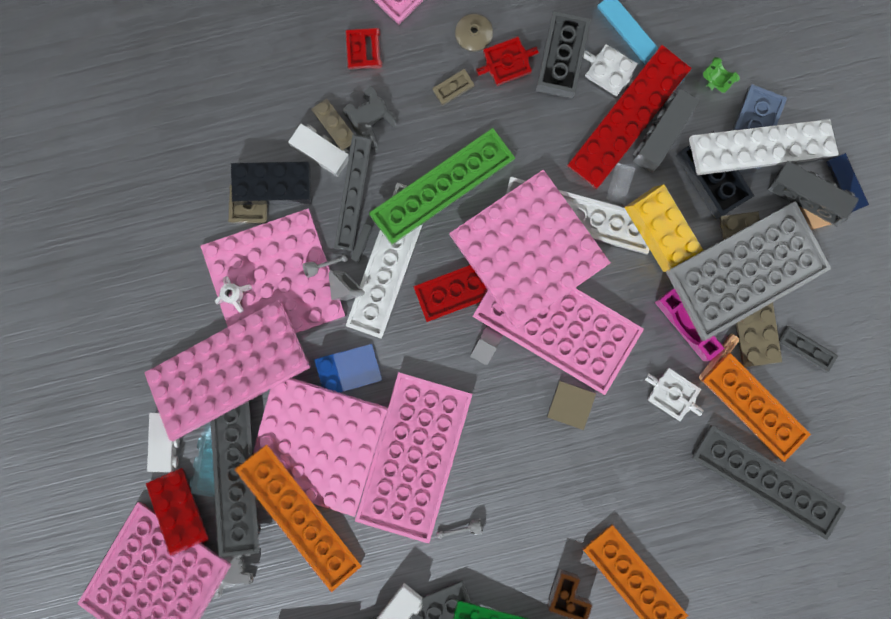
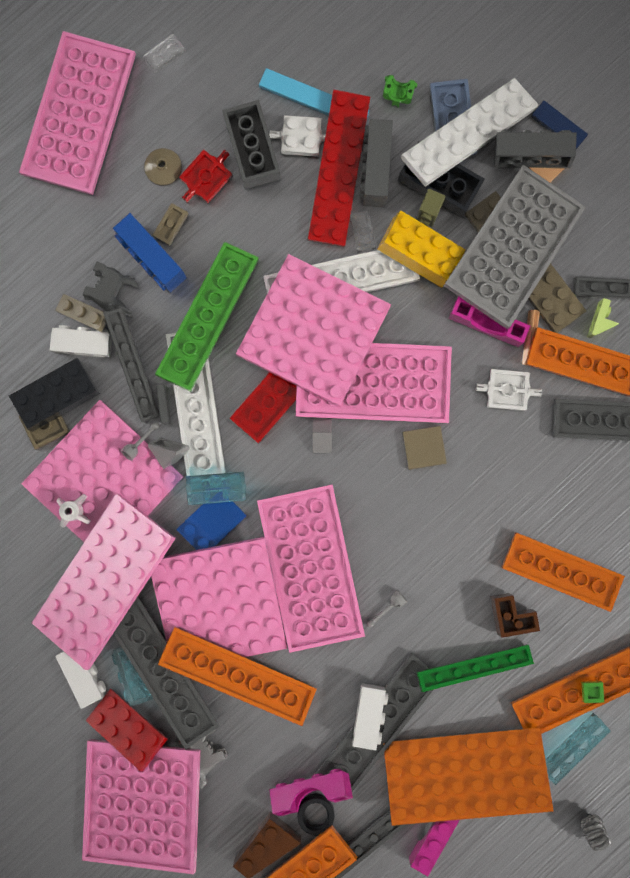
camera: 30 degrees left, 0 degrees up
red plate [346,28,382,69] -> none
none -> blue brick [113,213,187,293]
none -> clear light blue brick [186,471,246,505]
none -> olive brick [416,189,446,227]
none -> yellowish green slope [587,298,619,338]

